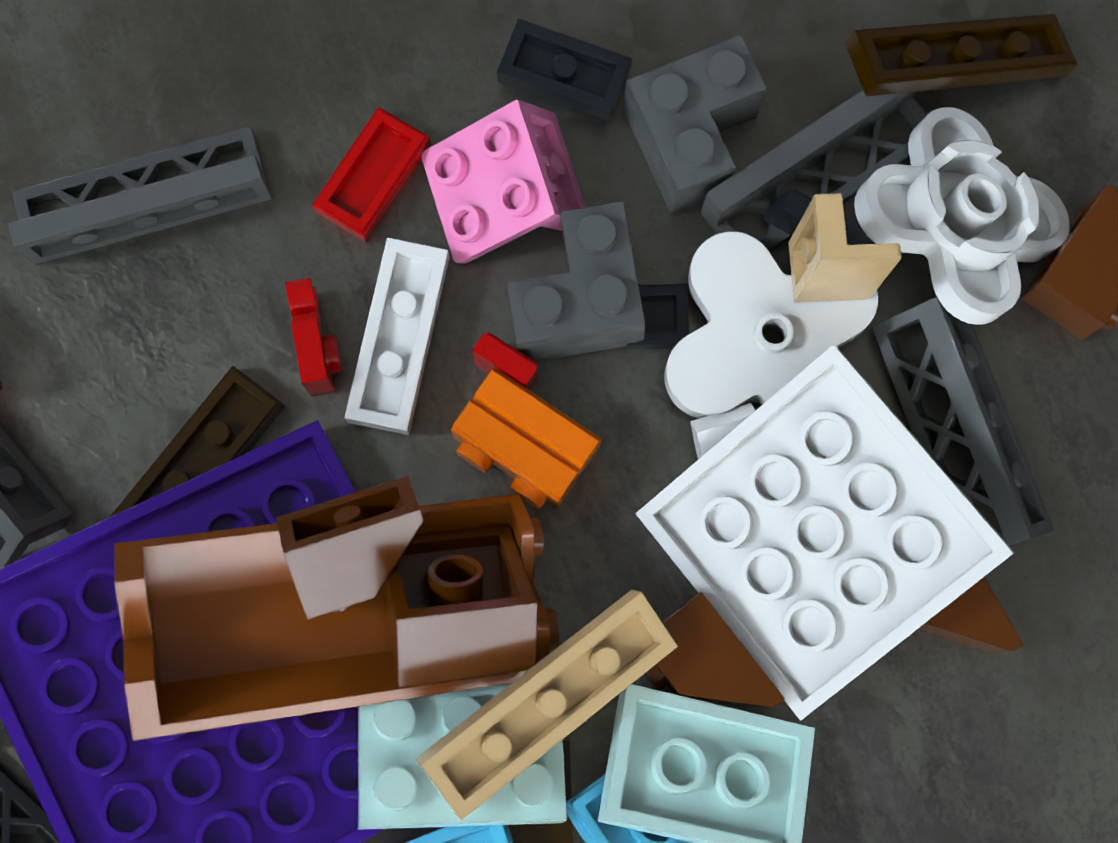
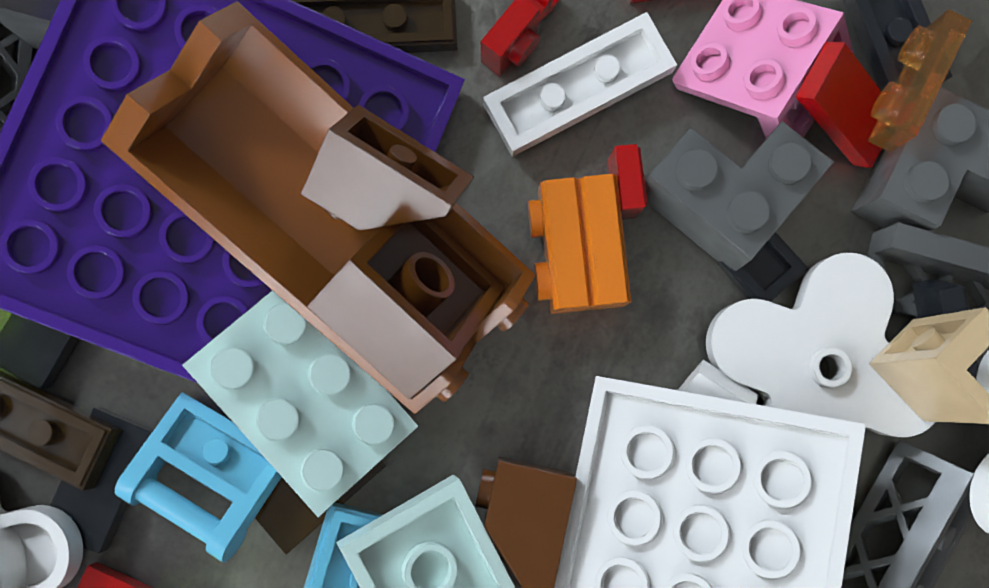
camera: 50 degrees right, 5 degrees up
tan plate [415,590,678,820] -> none
none -> red tile [795,42,900,168]
none -> clear orange plate [868,9,973,152]

